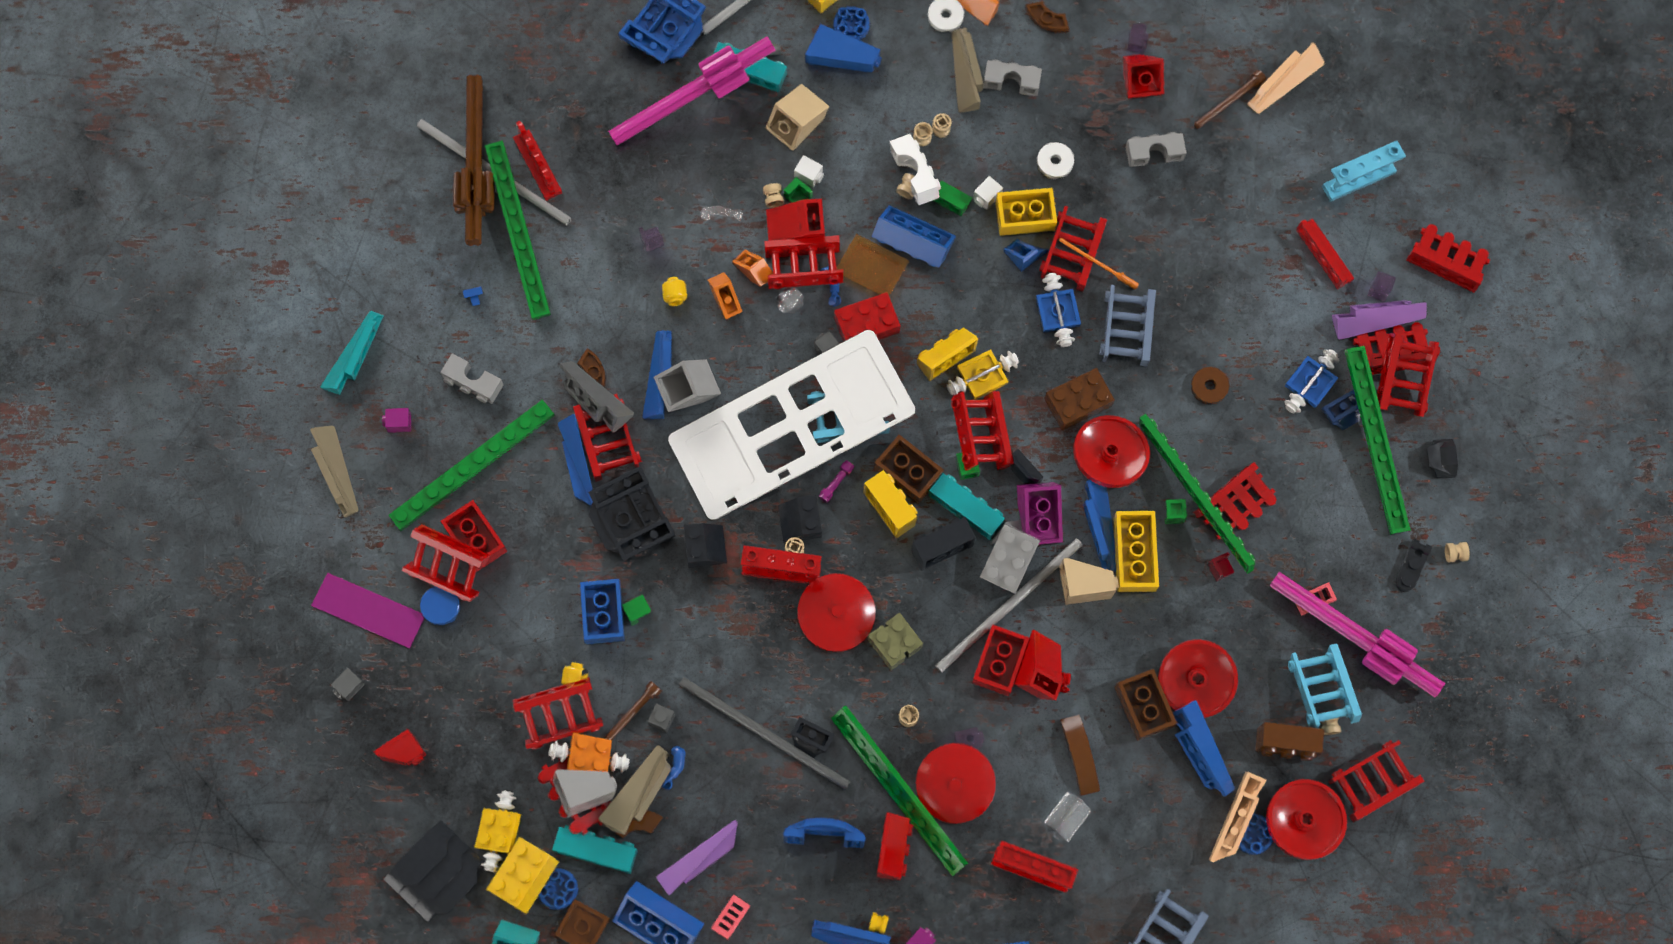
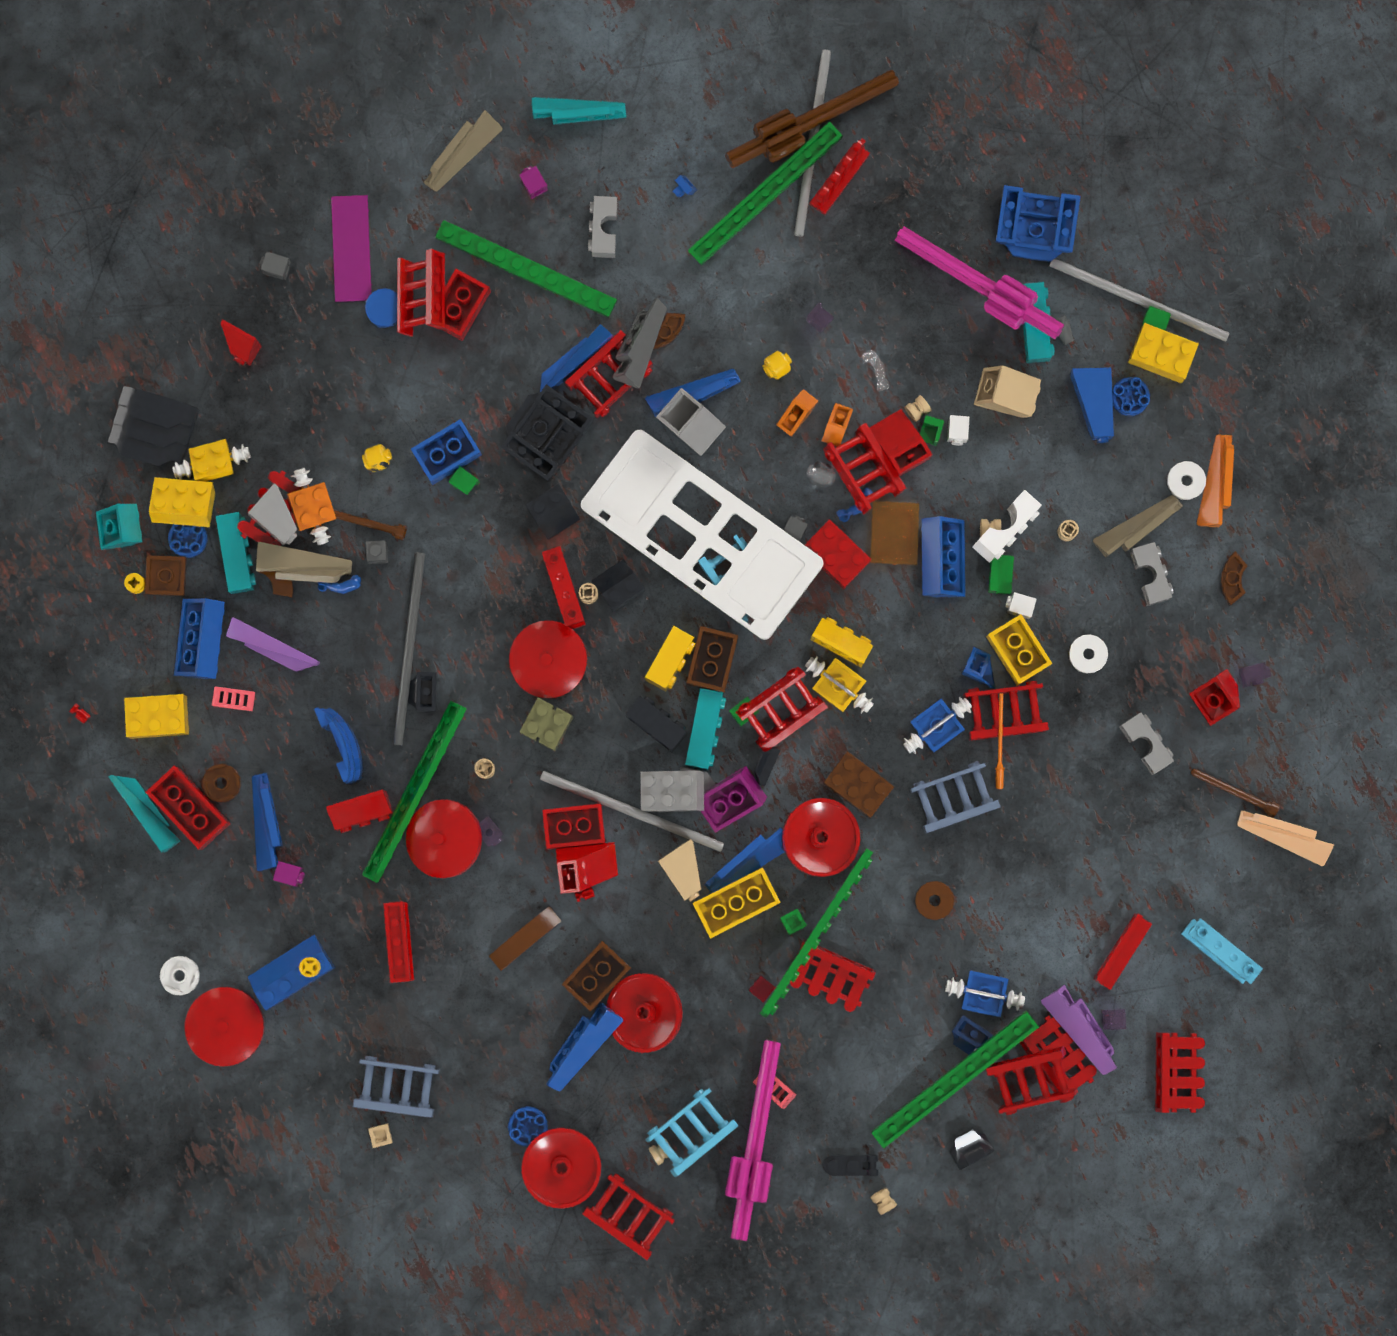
camera: 65 degrees right, 10 degrees up
red fence [513,677,603,750] -> none
magenta bar [818,460,854,503] -> none
yellow wheel [869,912,888,935] -> none
tan wheel [913,122,932,146] -> none
clear panel [1044,791,1091,841] -> none
light nougat wedge [1209,772,1266,862] -> none
reddish brown brick [1255,722,1324,761] -> none

